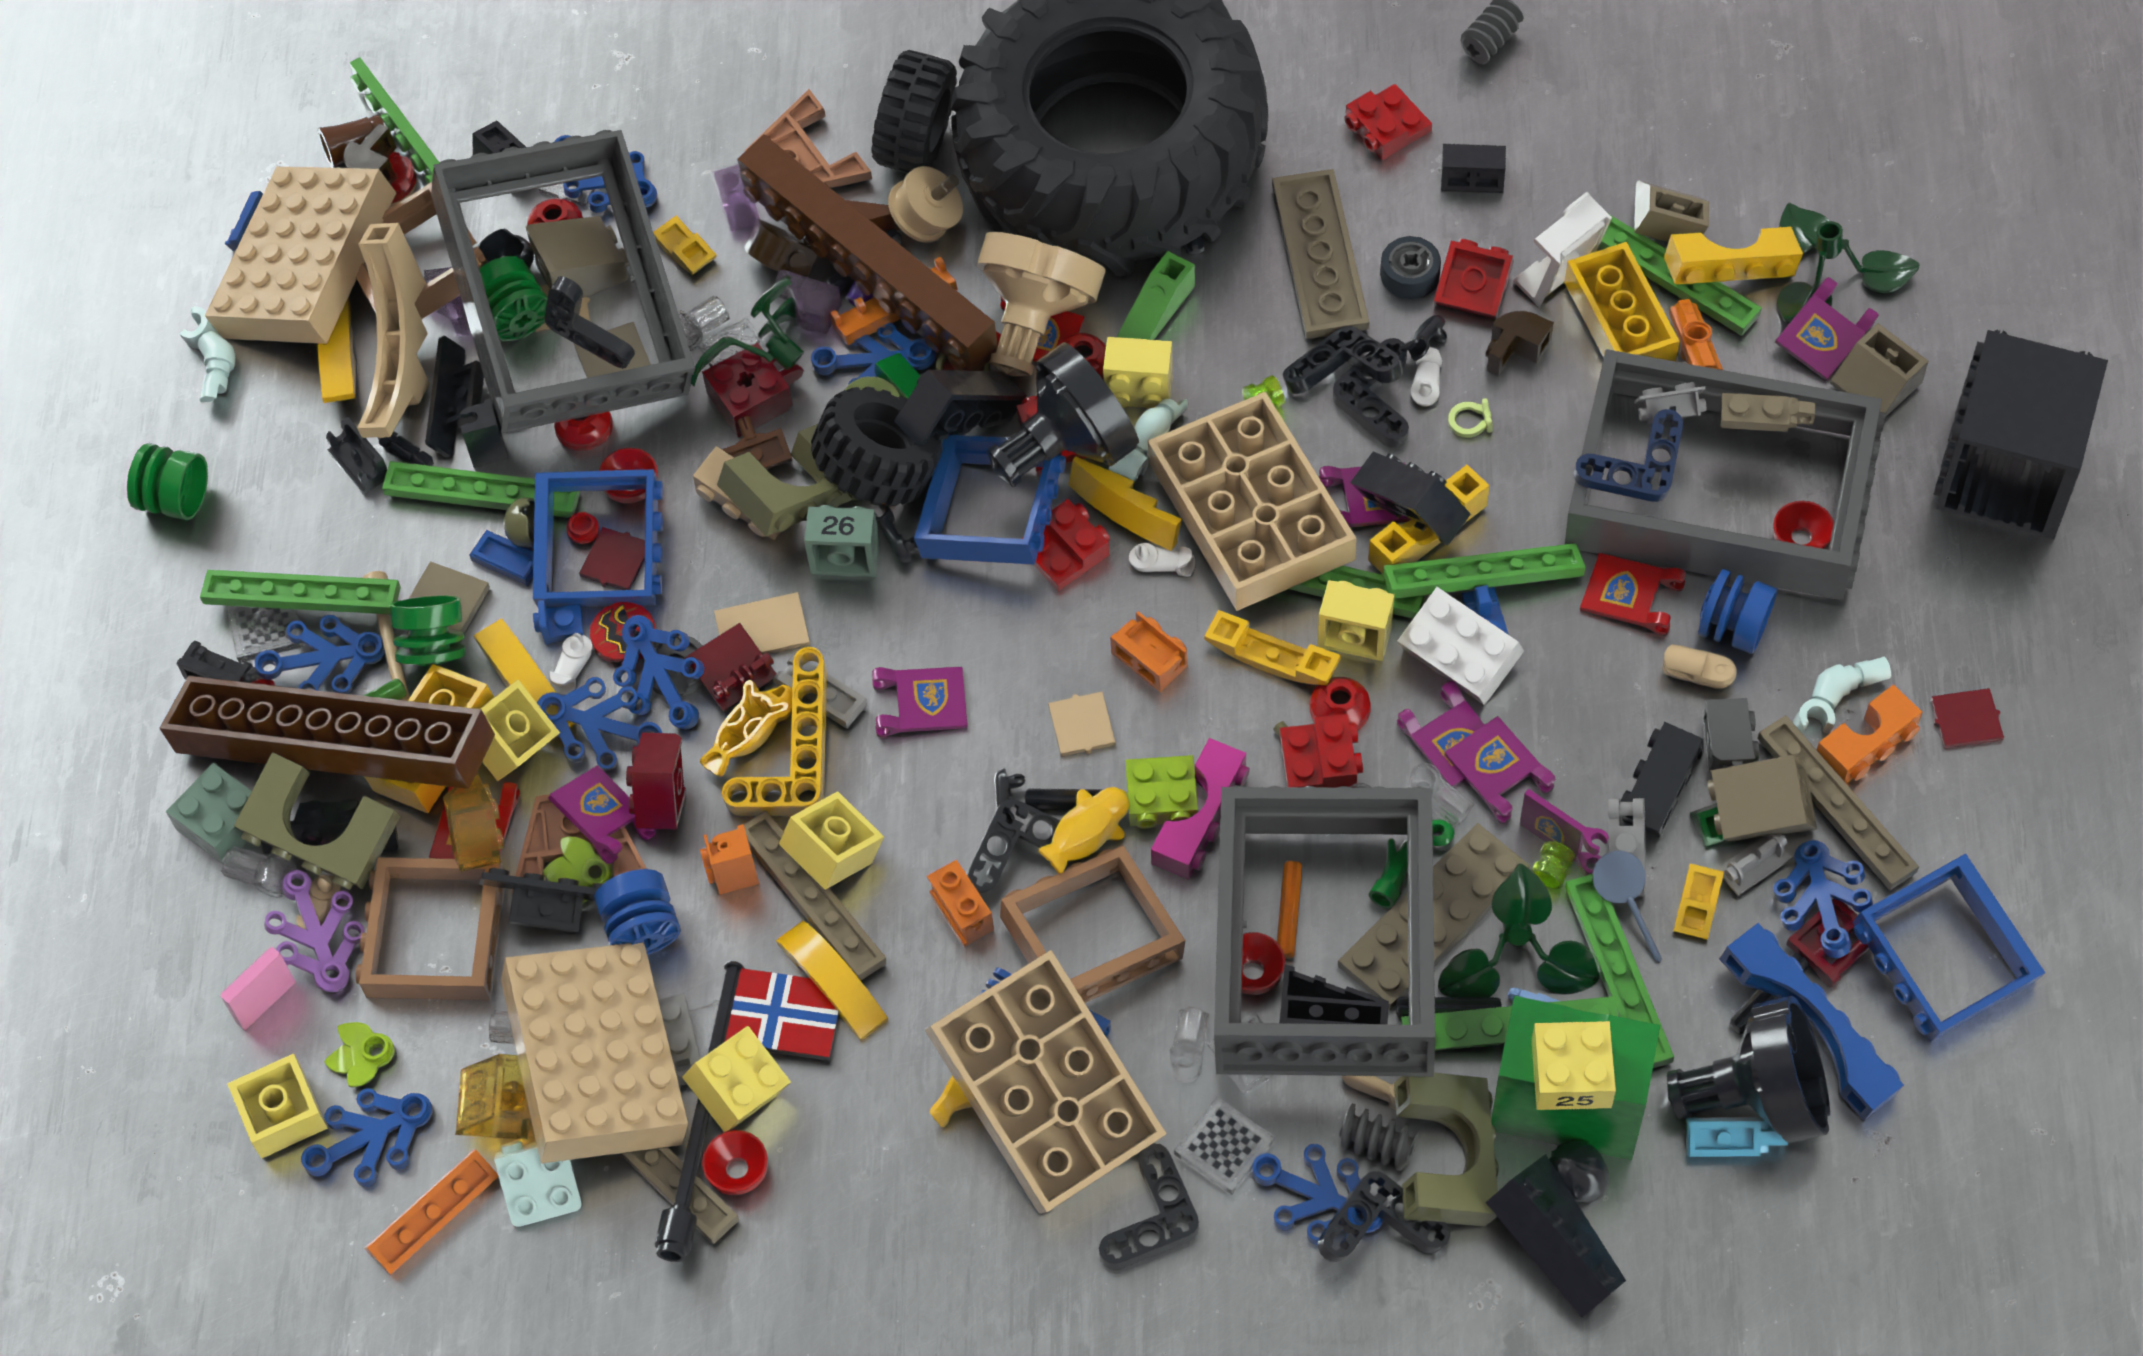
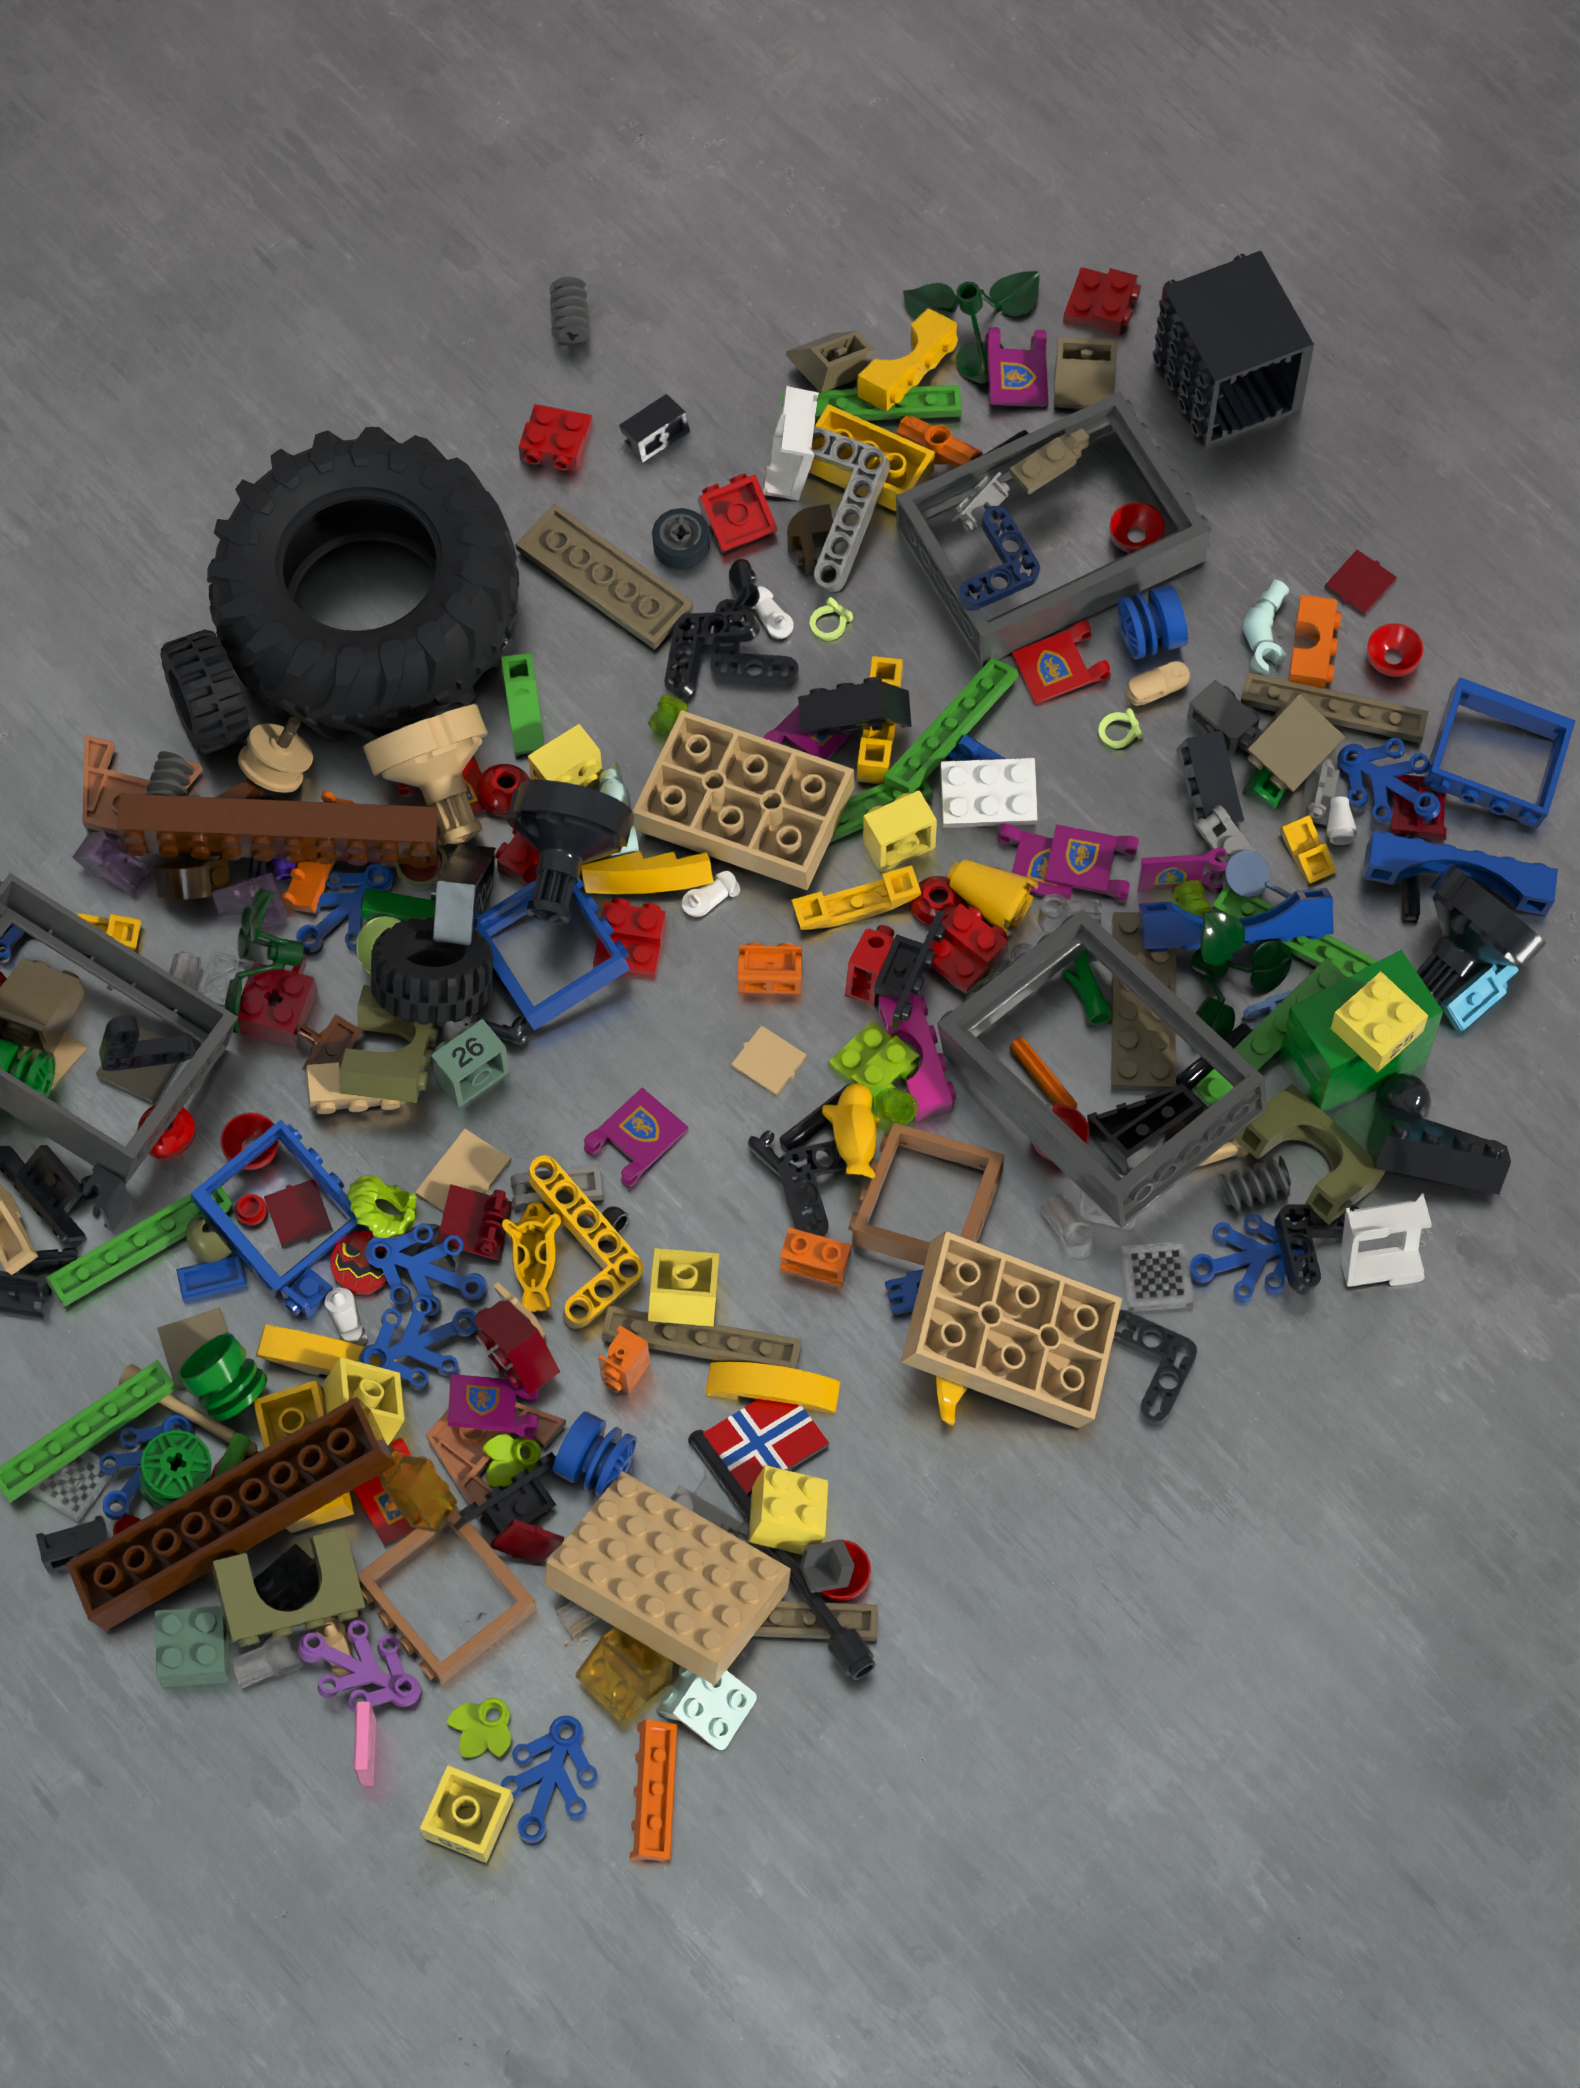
camera: 45 degrees left, 5 degrees up
none -> green wheel [139,1430,212,1510]
none -> dark grey piece [144,751,194,796]
none -> lime piece [348,1175,417,1238]
none -> dark red piece [490,1519,564,1565]
none -> tan piece [493,1282,547,1339]
none -> black hinge [602,1206,629,1233]
none -> dark grey panel [799,1539,854,1593]
none -> light grey beam [811,427,890,593]
none -> red torso [845,925,895,1006]
none -> black bracket [874,911,947,1030]
none -> clear neon green wheel [876,1087,918,1124]
none -> yellow cone [947,859,1038,936]
none -> red plate [1063,267,1141,336]
none -> yellowish green piece [1098,708,1143,749]
none -> blue arch [1139,888,1334,952]
none -> white cone [1326,796,1357,845]
none -> white piece [1340,1193,1432,1287]
none -> red piece [1367,623,1424,677]

